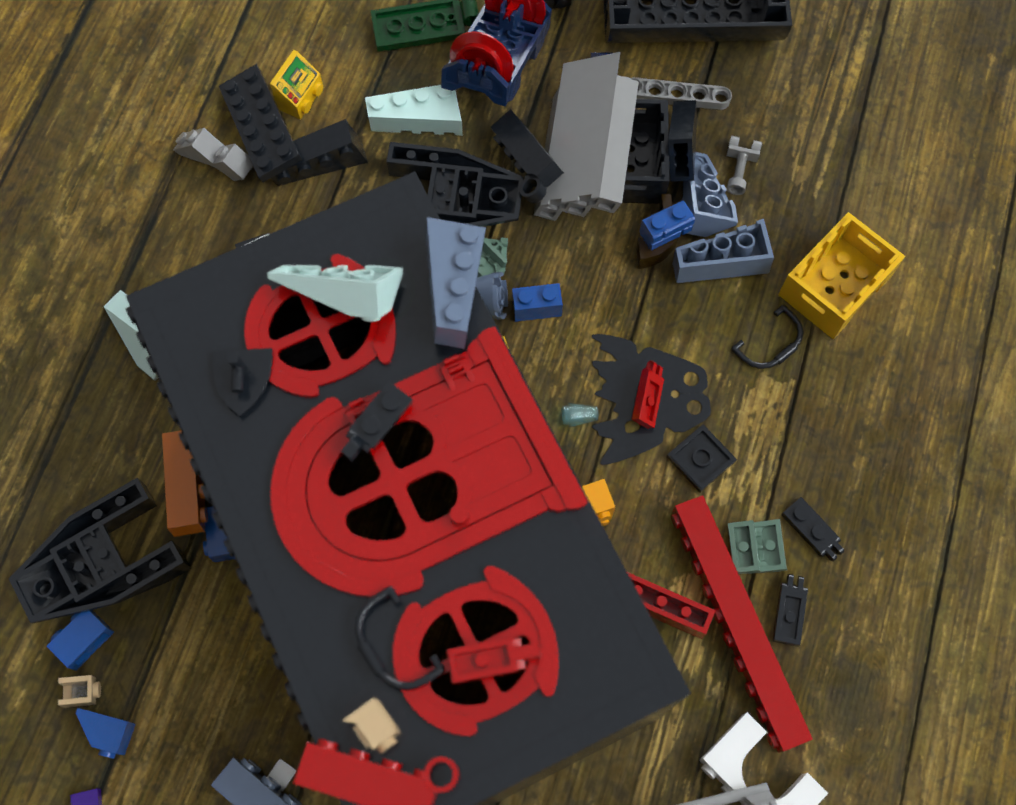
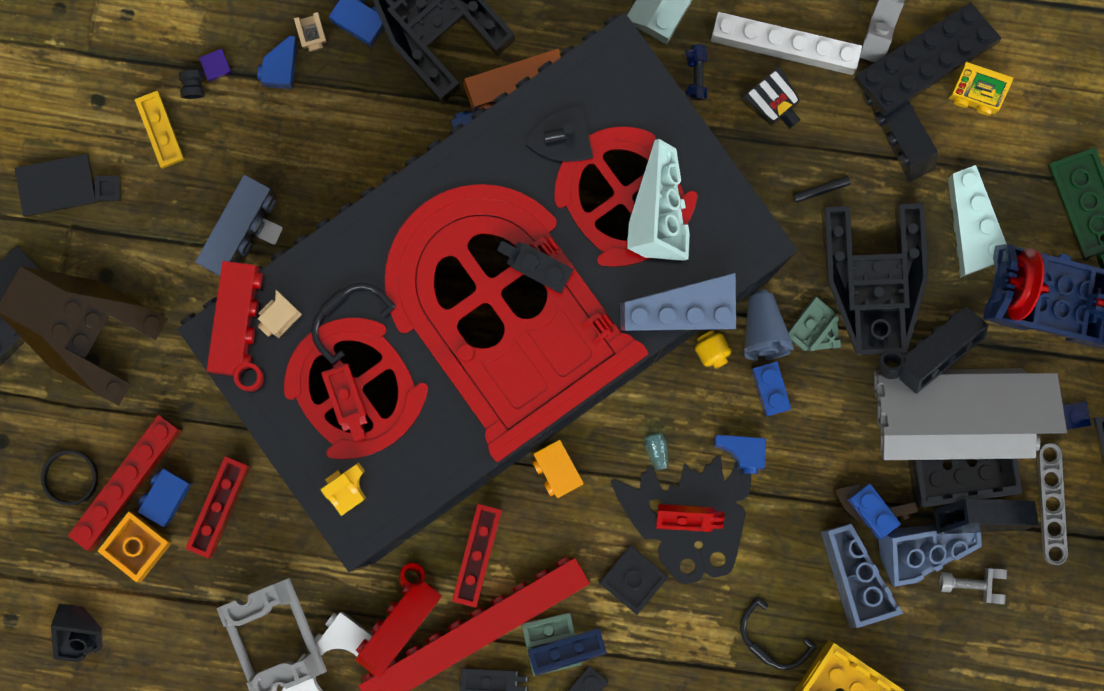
camera: 80 degrees right, 15 degrees up
none -> yellow brick [320,462,366,516]
none -> red hinge [355,563,442,679]
none -> dark blue plate [528,628,607,676]
none -> white brick [710,12,862,75]
none -> blue arch [713,435,766,474]

